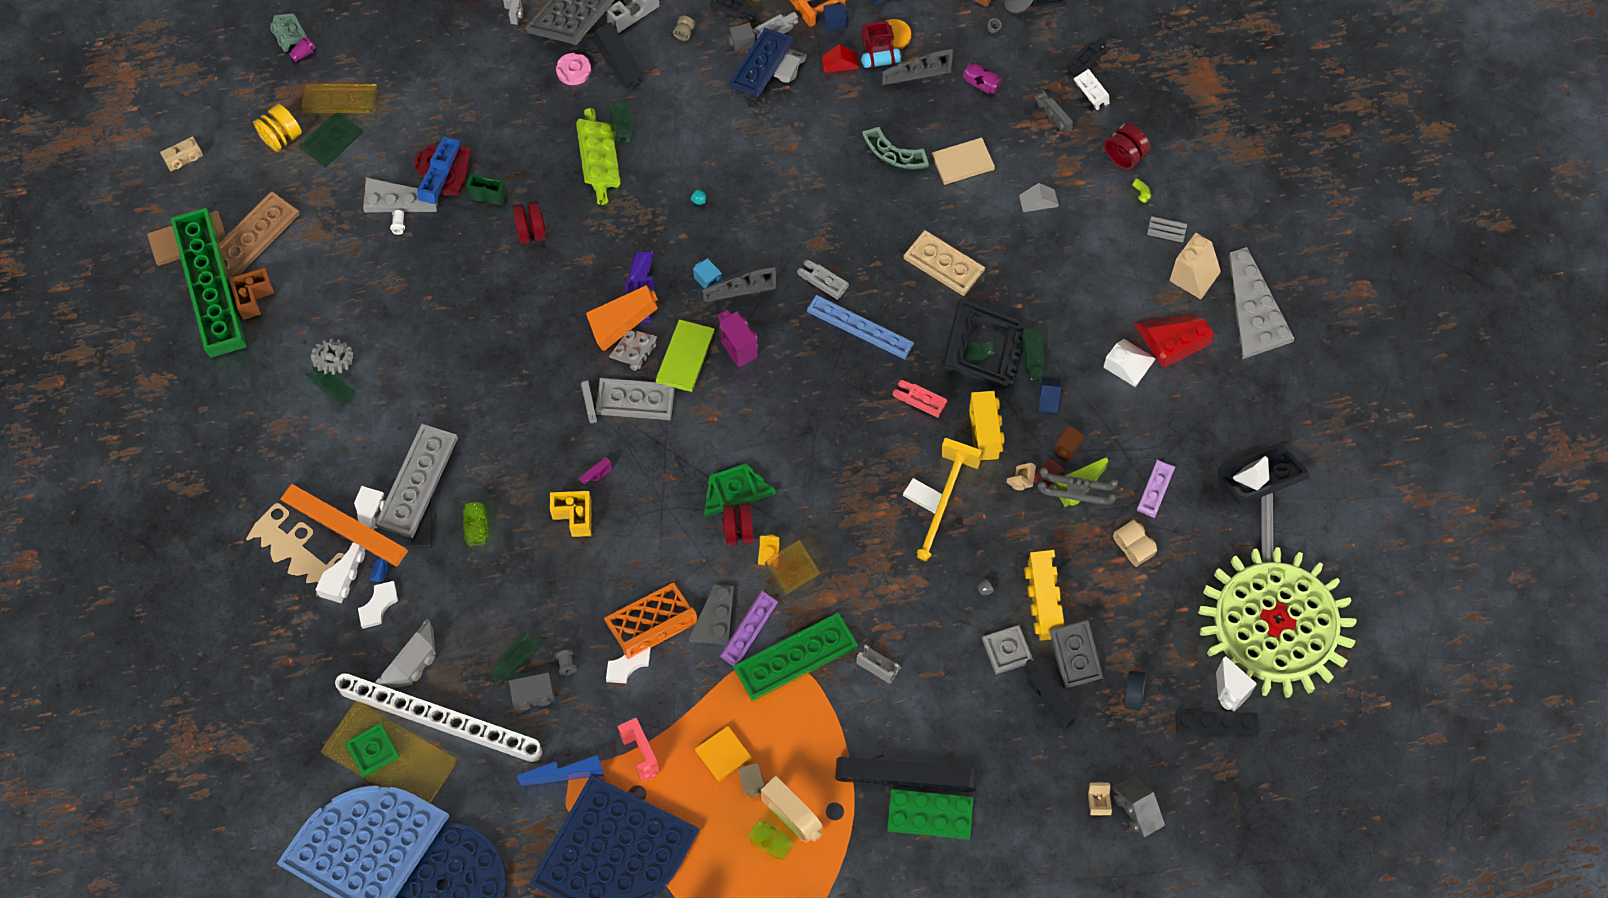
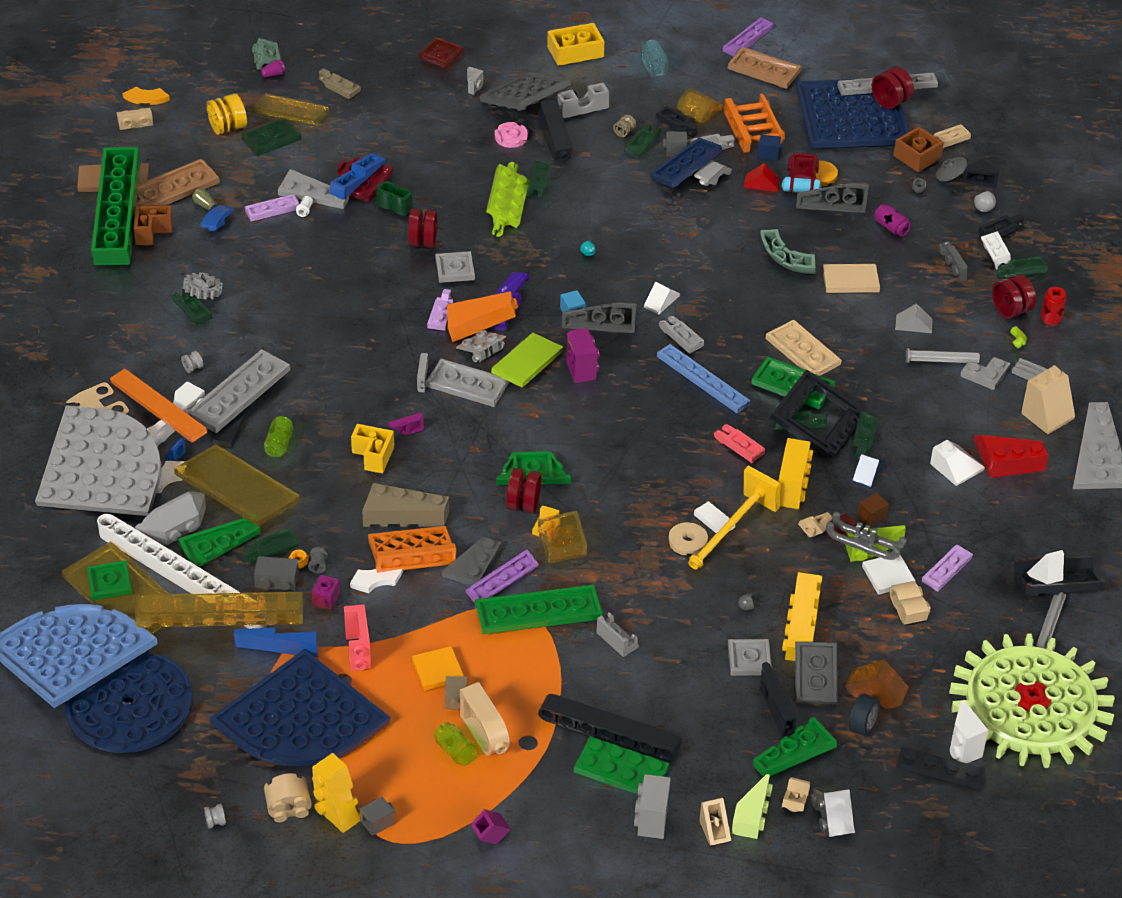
camera: 15 degrees right, 20 degrees down
none -> light grey plate [35,406,162,516]
none -> light orange tile [123,87,170,105]
none -> clear yellow brick [135,592,303,628]
none -> clear yellow tile [174,444,300,527]
none -> green wing [178,515,261,567]
none -> light grey wheel [181,351,203,373]
none -> olive cone [192,188,218,211]
none -> blue slope [201,205,233,231]
none -> lavender tile [245,194,300,221]
none -> light orange plate [289,550,309,568]
none -> magenta brick [312,575,340,610]
none -> dark tan hinge [319,69,361,99]
none -> dark tan wedge [362,483,449,527]
none -> lavender hinge [427,289,453,331]
none -> light grey plate [435,251,475,283]
none -> clear green hinge [624,124,661,157]
none -> light grey brick [634,774,671,839]
none -> white slope [644,282,680,315]
none -> tan tile [668,522,708,556]
none -> tan slope [699,797,731,846]
none -> yellowish green slope [732,774,773,839]
none -> green plate [751,357,835,409]
none -> green wing [753,716,837,777]
none -> clear orange brick [845,659,909,710]
none -> white tile [862,555,915,595]
none -> light grey axle [906,348,980,364]
none -> light grey plate [961,357,1011,390]
none -> light grey piece [974,191,996,212]
none -> clear green hinge [996,256,1048,278]
none -> red piece [1041,287,1067,325]

